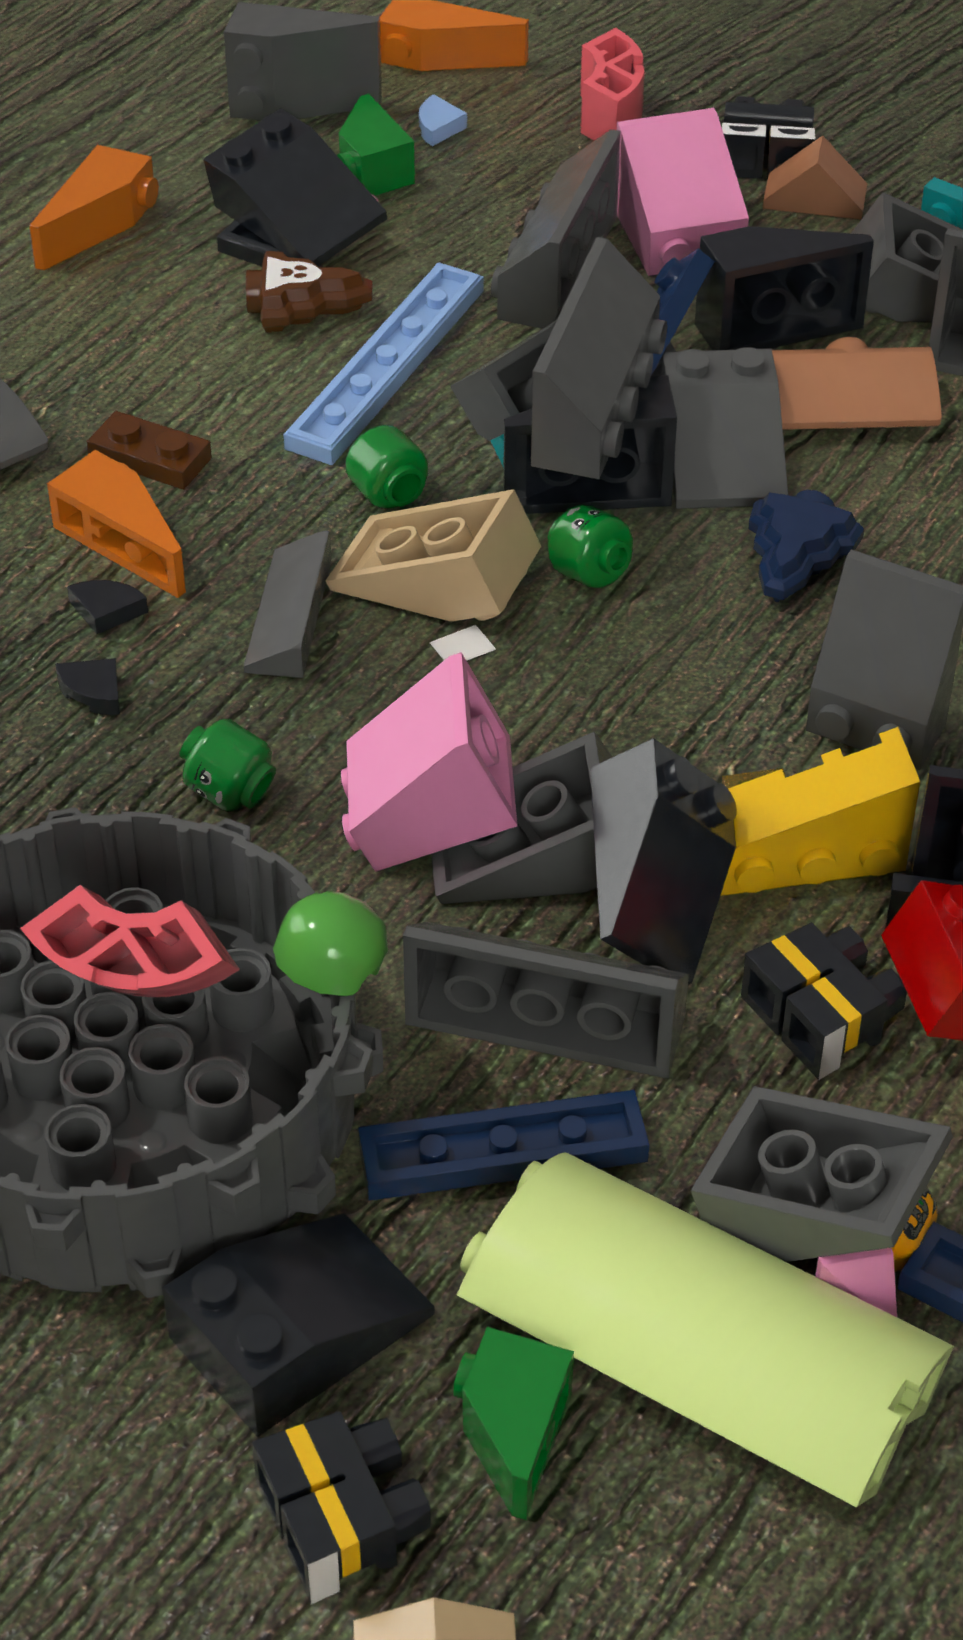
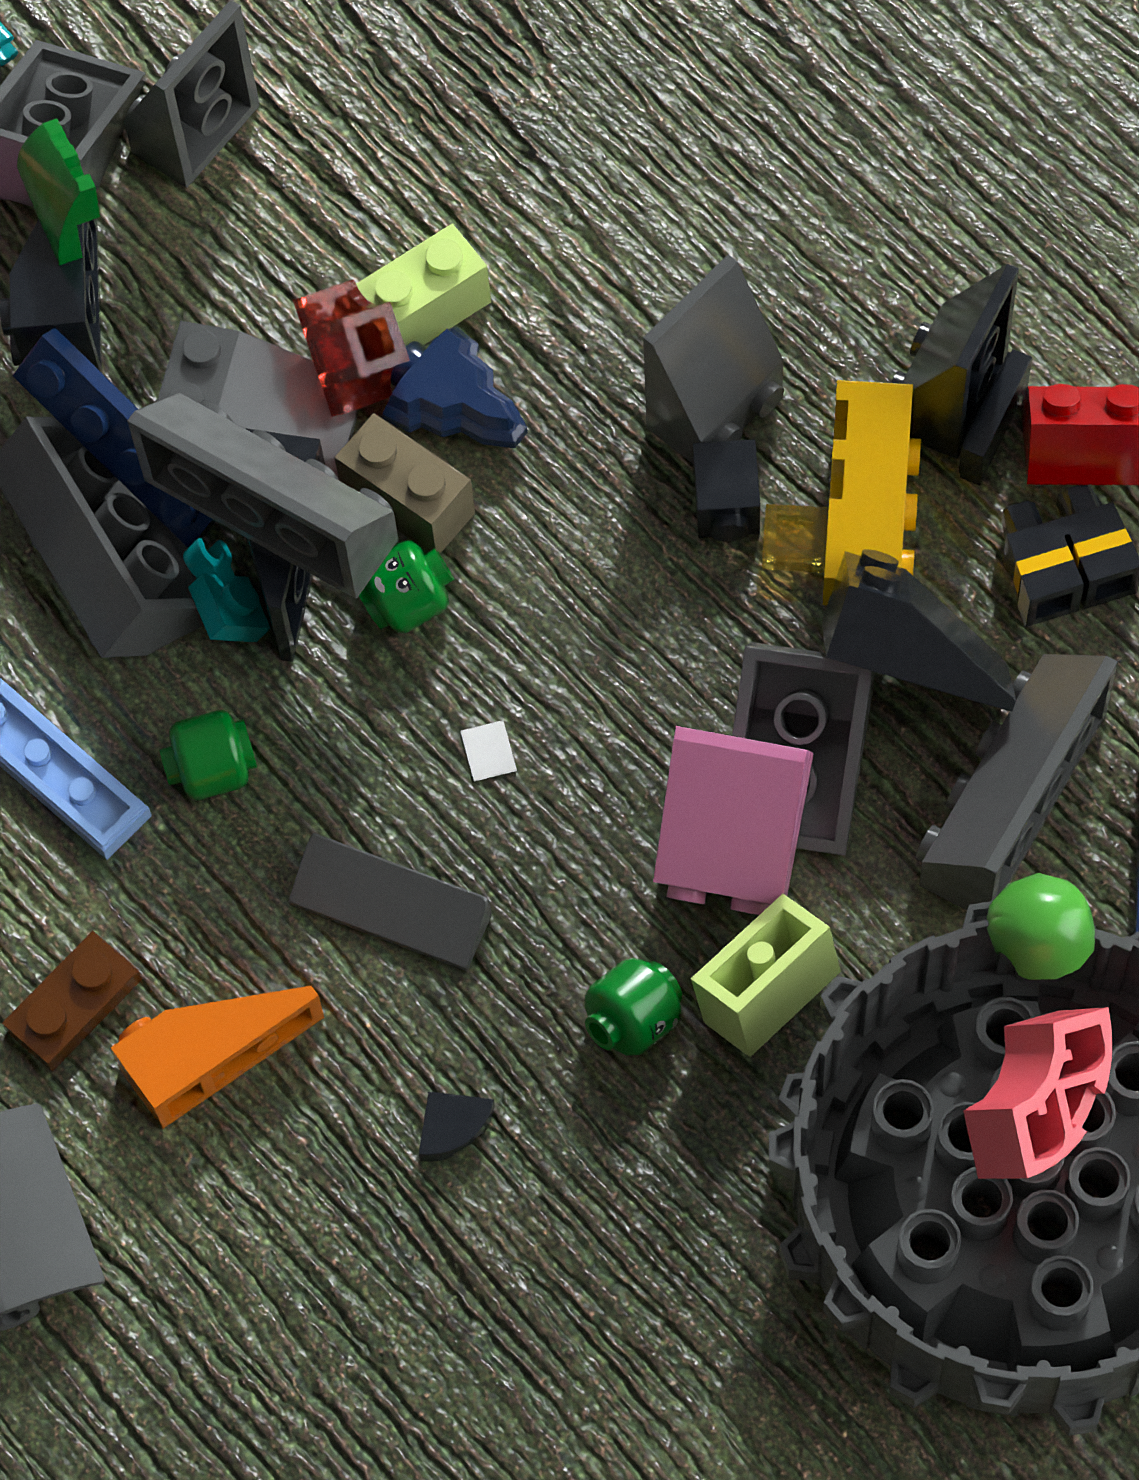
camera: 70 degrees left, 20 degrees up
black tile [67,580,148,634] -> none
tan slope [325,489,541,622] -> none
nougat panel [772,337,942,430] -> none
none -> green slope [17,118,100,266]
none -> clear red brick [293,279,410,417]
none -> dark tan brick [335,413,475,553]
none -> yellowish green brick [352,223,491,365]
none -> yellowish green brick [691,894,841,1057]
none -> black brick [693,439,761,542]

